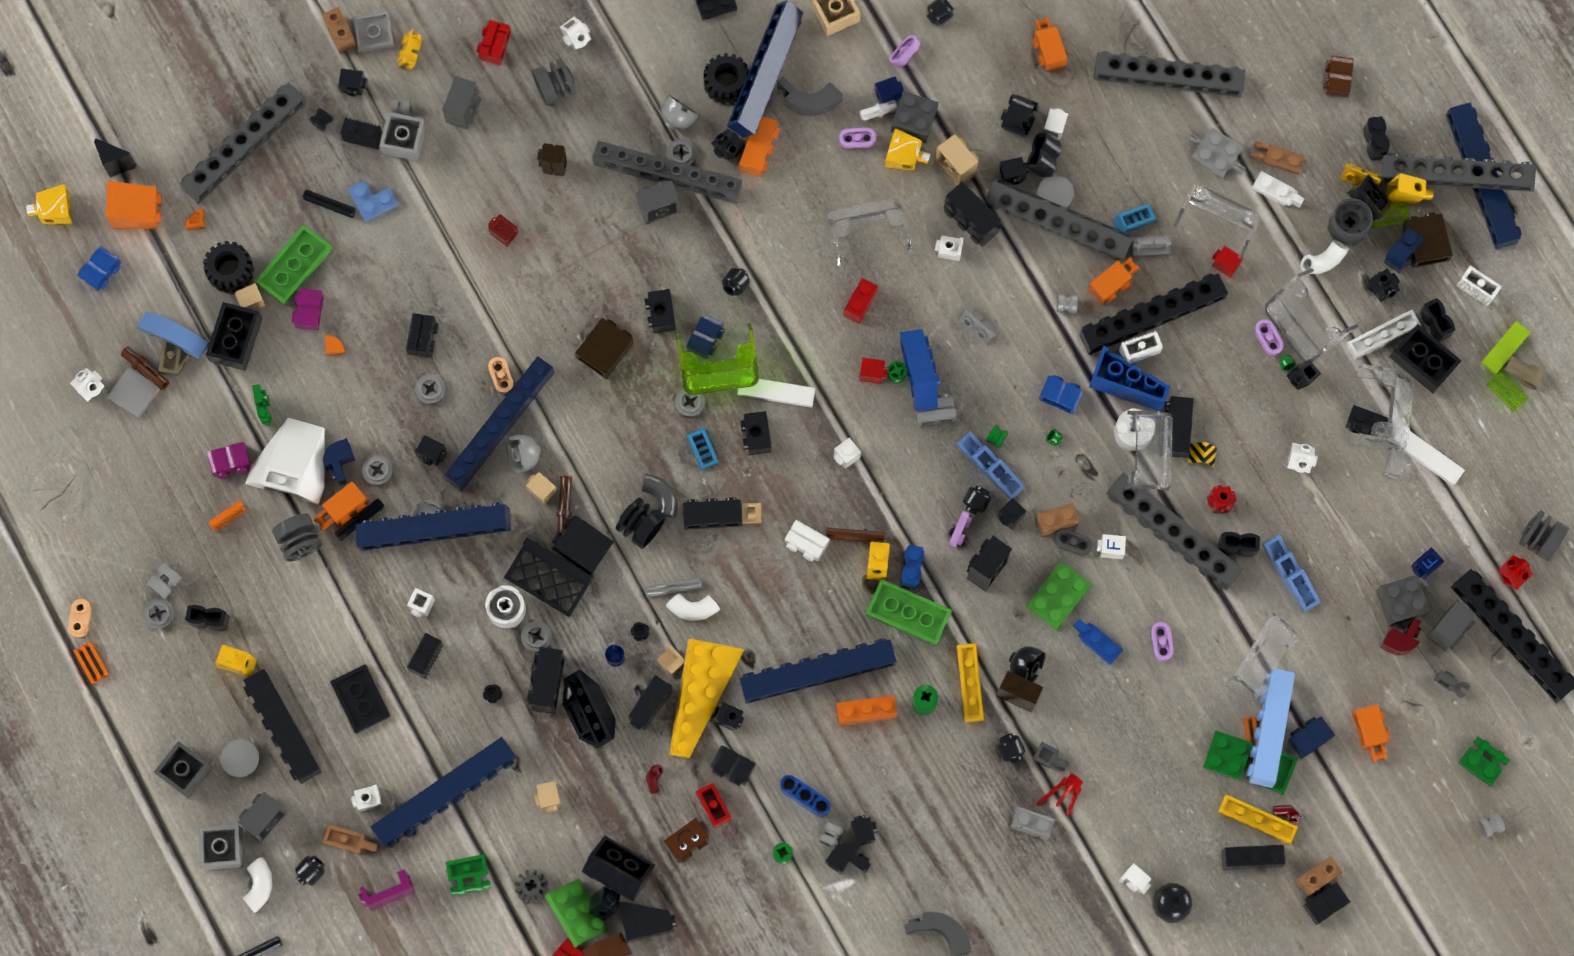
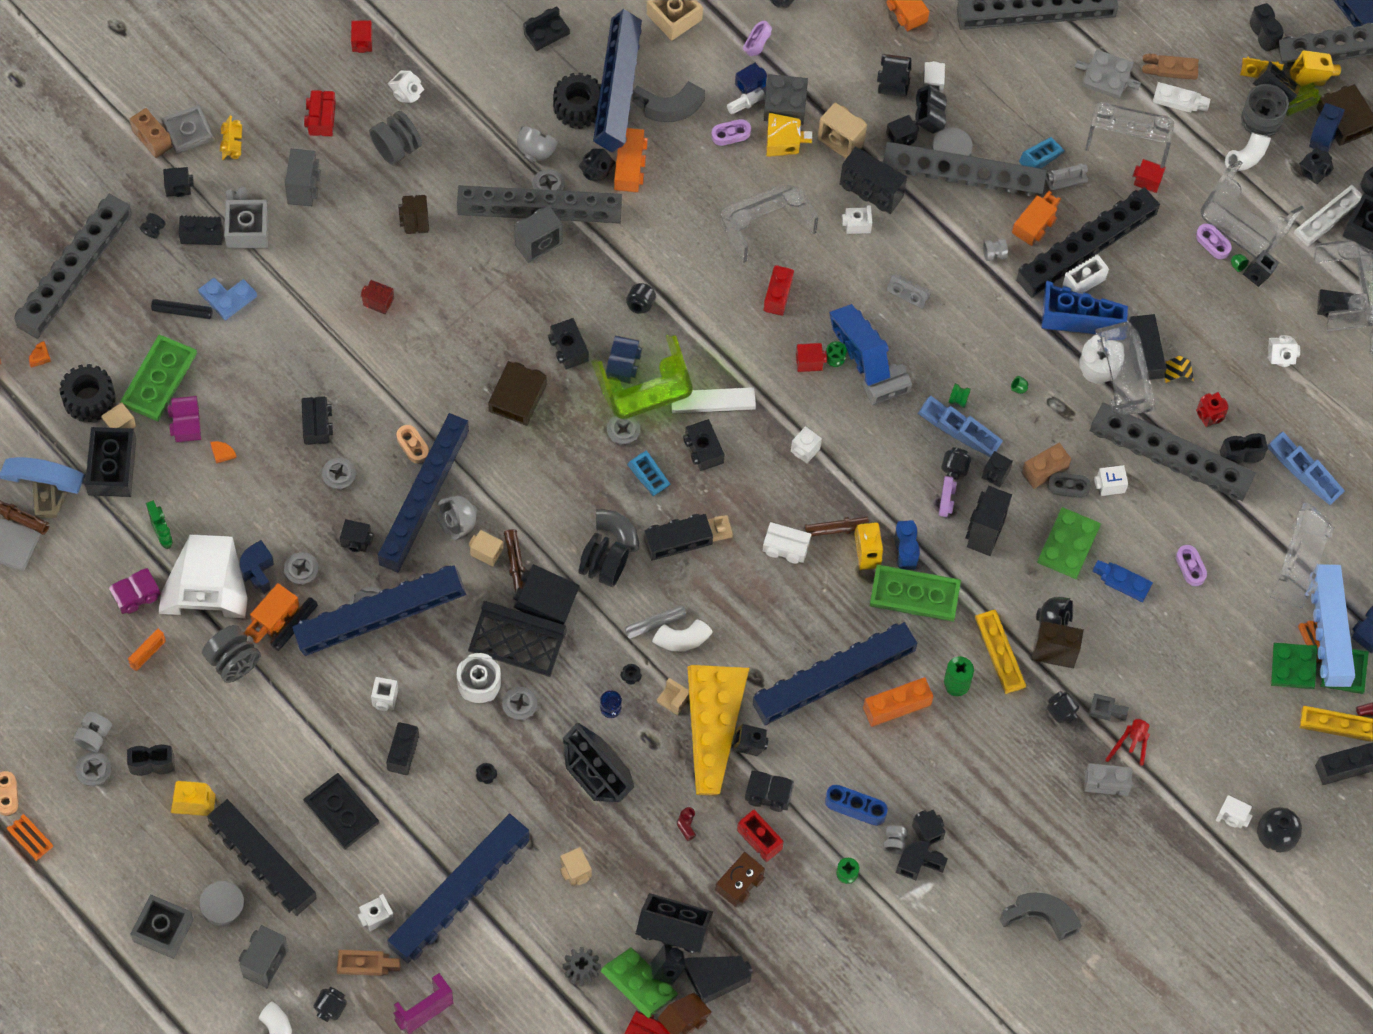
camera: 15 degrees left, 10 degrees down
light grey brick [199,825,244,870] -> none
green plate [445,854,491,896] -> none
black brick [527,647,565,714] -> none
black slope [628,675,672,730] -> none
blue brick [1039,375,1083,414] -> none

